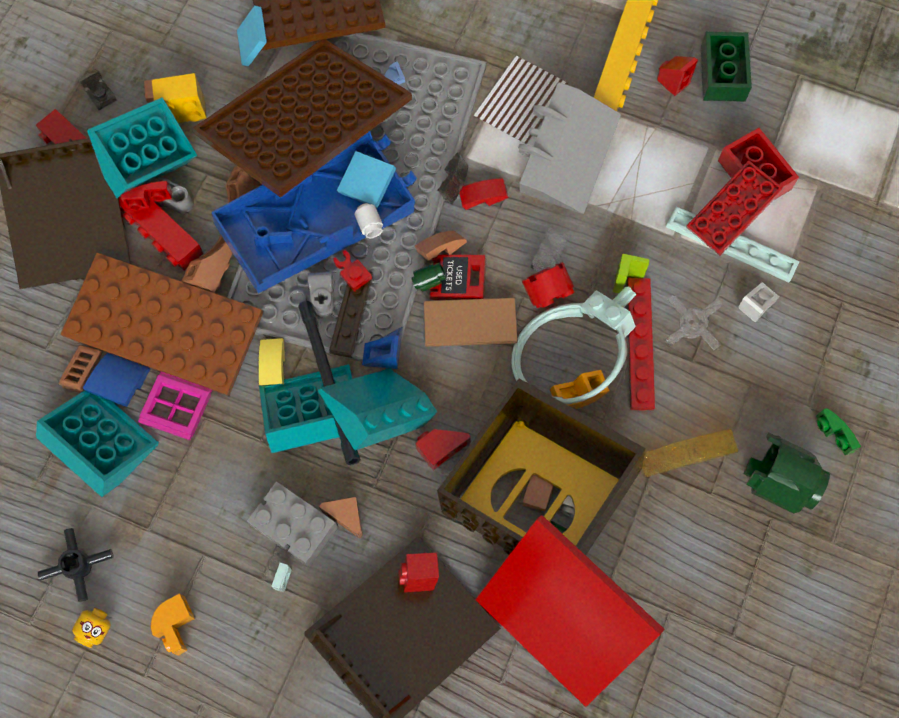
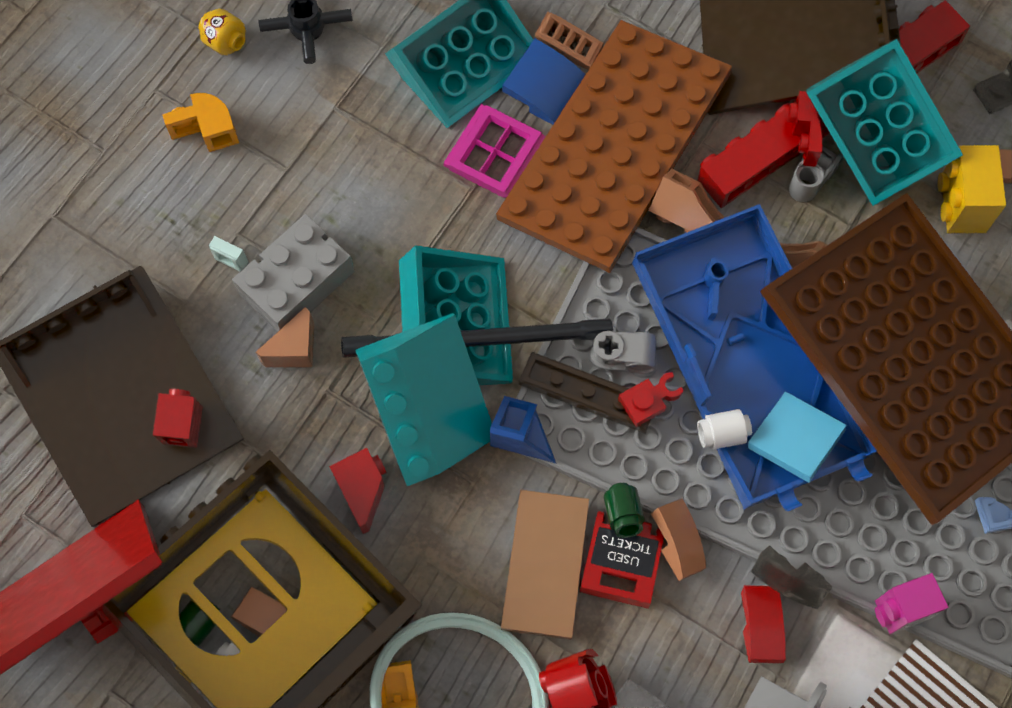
camera: 100 degrees right, 0 degrees up
light yellow slope [259,338,285,386] -> none
none -> dark pink brick [875,573,949,634]

